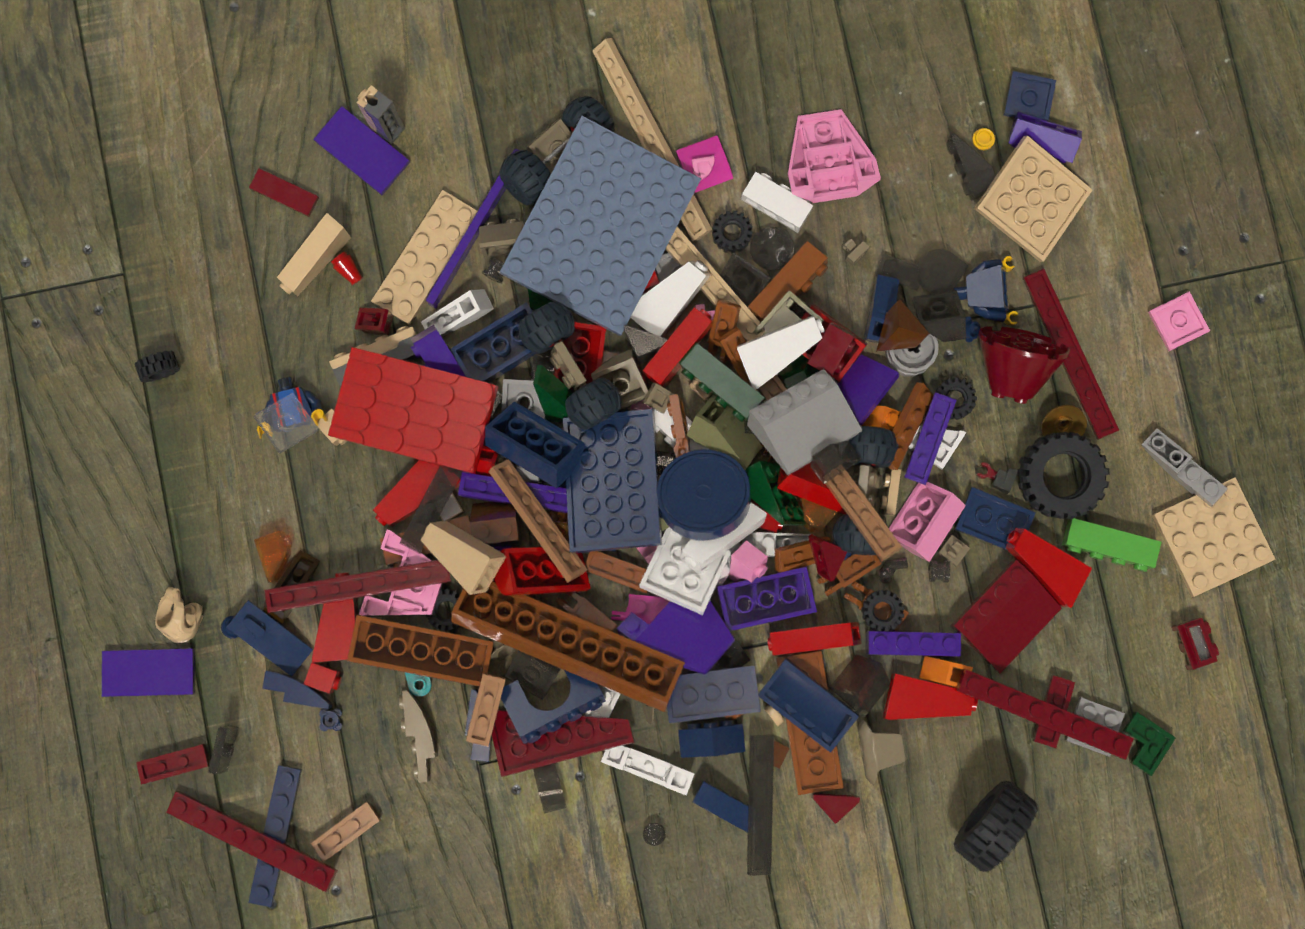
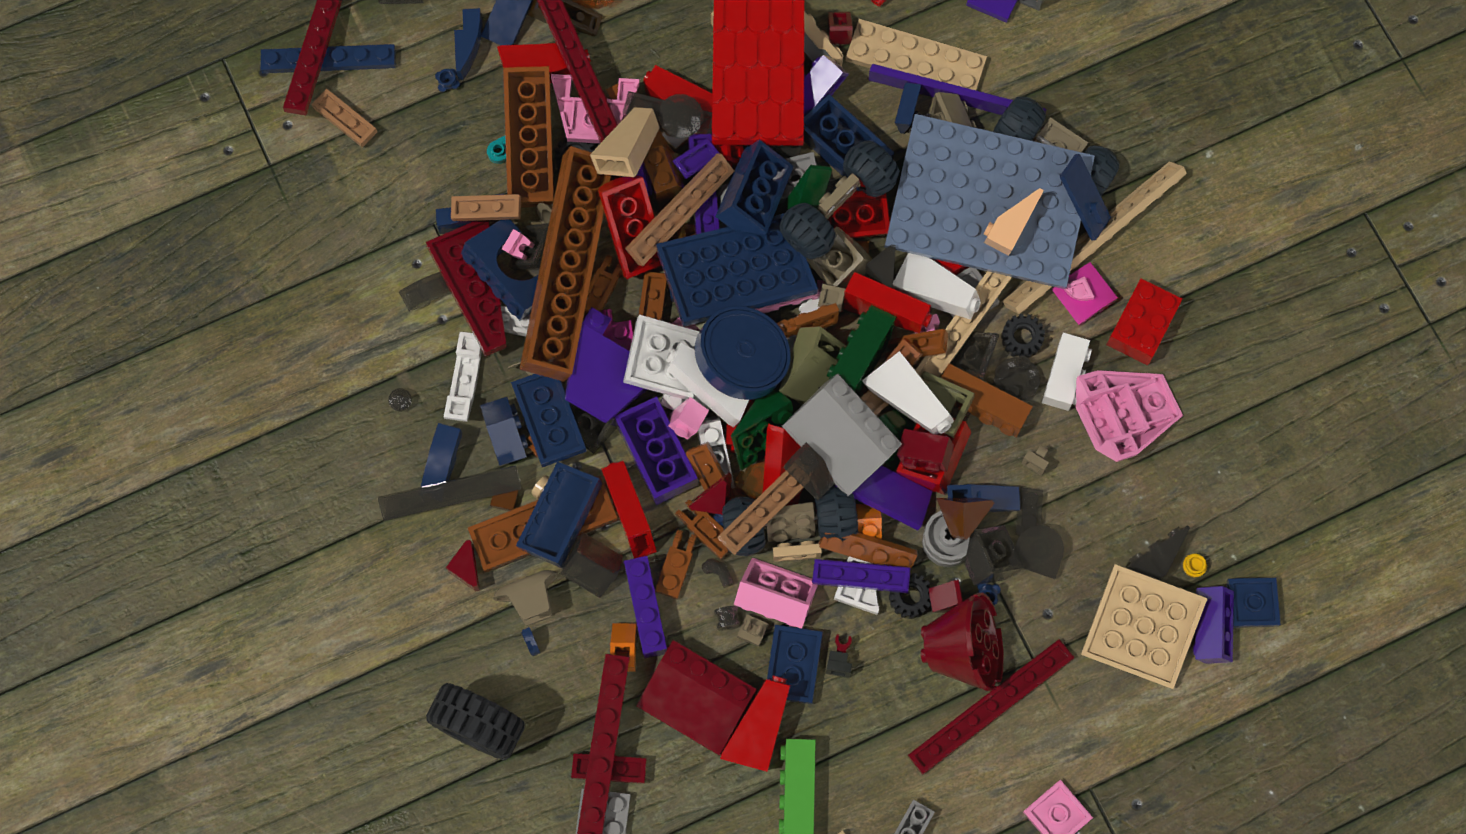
camera: 75 degrees right, 10 degrees down
red brick [304,663,342,693] -> none
dark tan slope [399,690,438,783] -> none
white slope [421,289,494,337] -> none
black tyre [861,590,905,632] -> none
red slope [882,673,978,720] -> none
torso [955,256,1018,326] -> none
black tyre [1017,432,1110,519] -> none
pearl gold dish [1041,405,1087,436] -> none
none -> bright pink tile [502,229,535,260]
none -> dark blue tile [521,627,540,656]
none -> clear smoke dish [658,94,703,138]
none -> dark purple tile [673,138,720,179]
none -> dark blue slope [895,83,921,134]
none -> dark red slope [929,580,962,613]
none -> light nougat slope [984,188,1044,256]
none -> dark blue piece [1059,154,1111,240]
none -> red brick [1106,278,1182,366]

